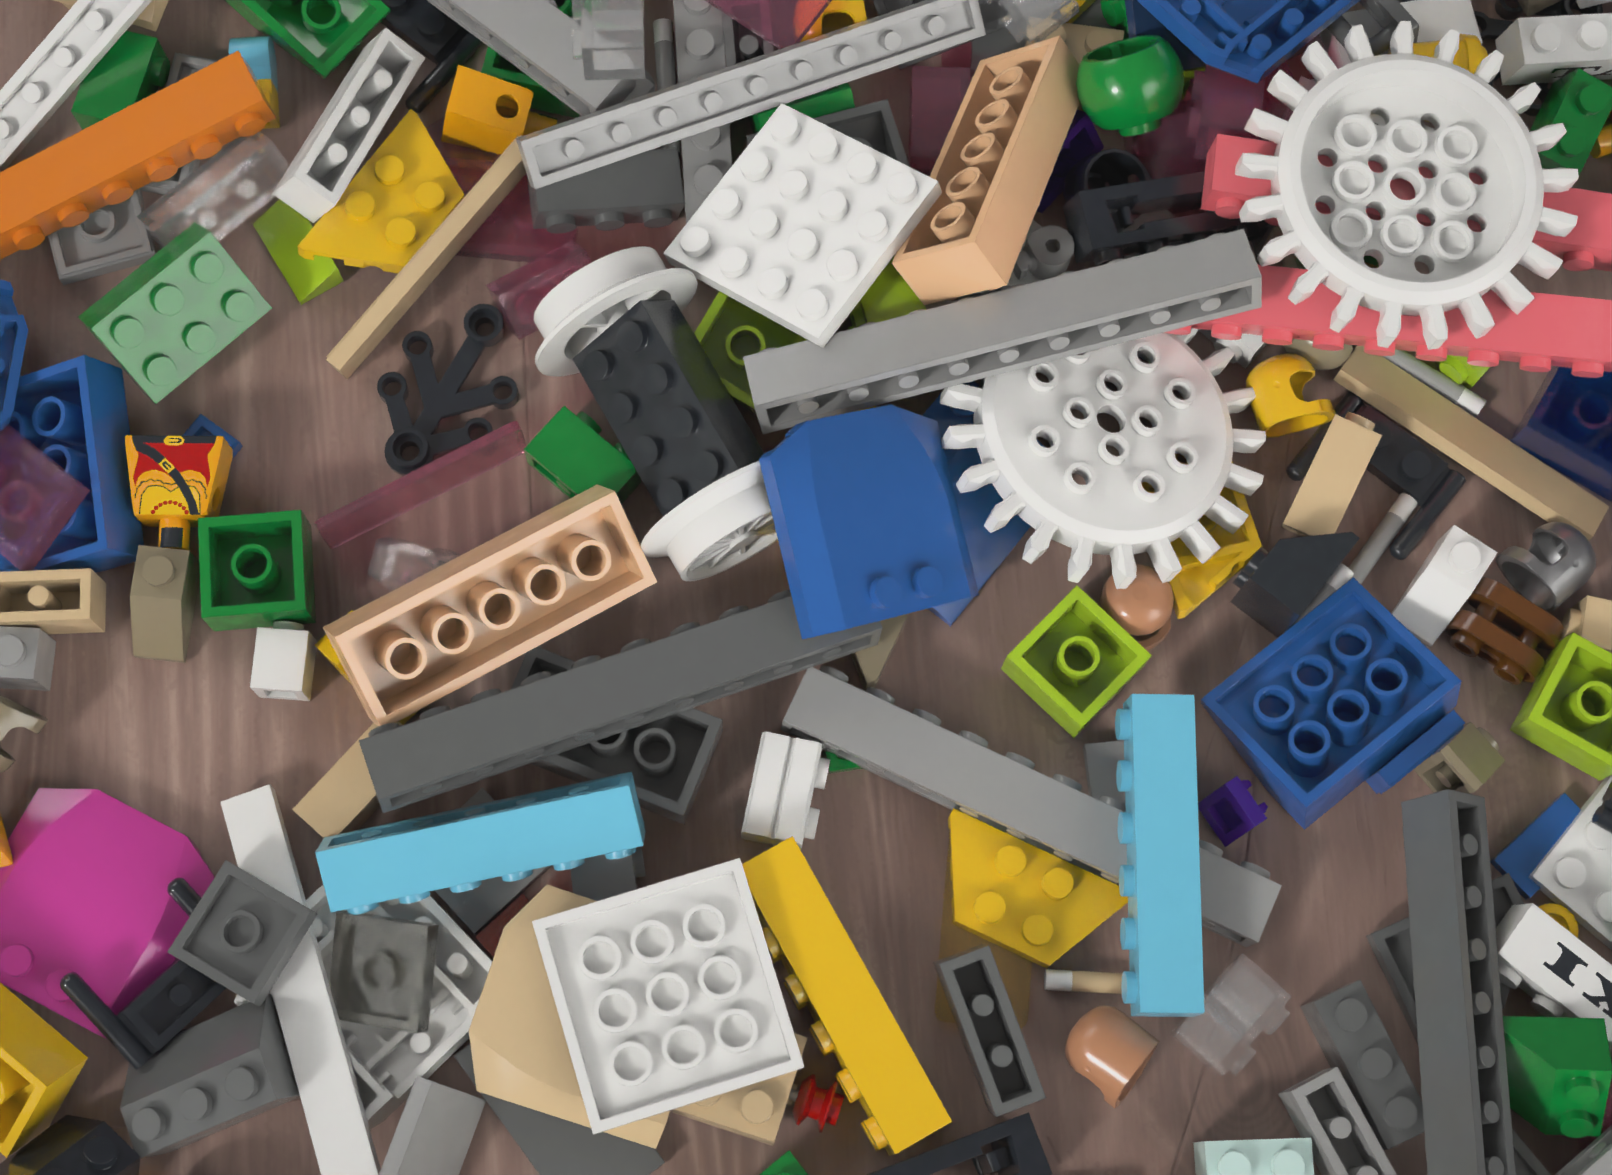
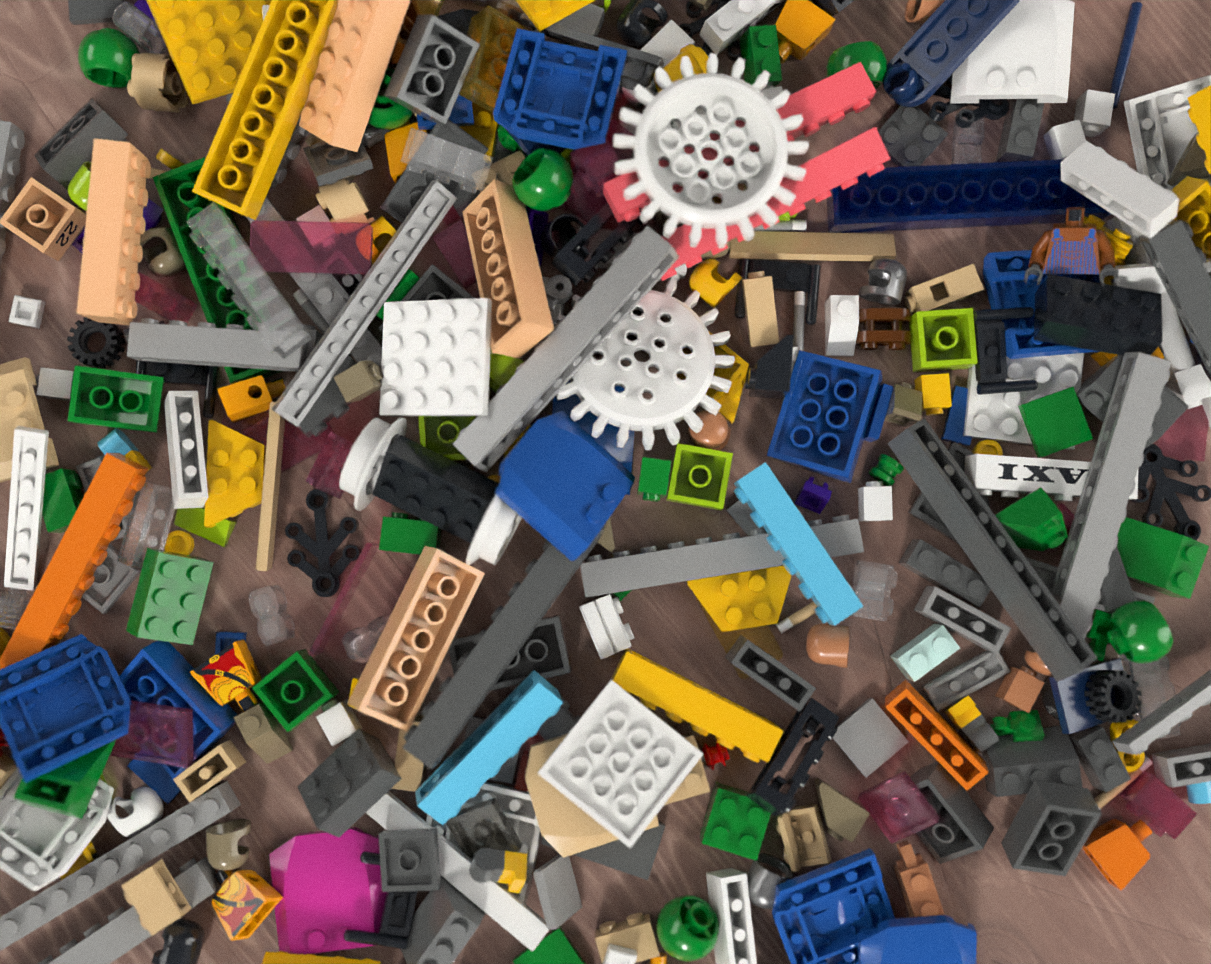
camera: 25 degrees left, 10 degrees up
none -> yellow tile [164,530,194,555]
none -> clear brick [249,585,295,646]
none -> dark grey brick [297,728,402,837]
none -> dark tan brick [334,361,383,403]
none -> leg [469,848,527,893]
none -> green brick [637,457,671,502]
none -> white brick [858,481,893,521]
none -> green wheel [868,453,904,486]
none -> yellow brick [914,373,952,416]

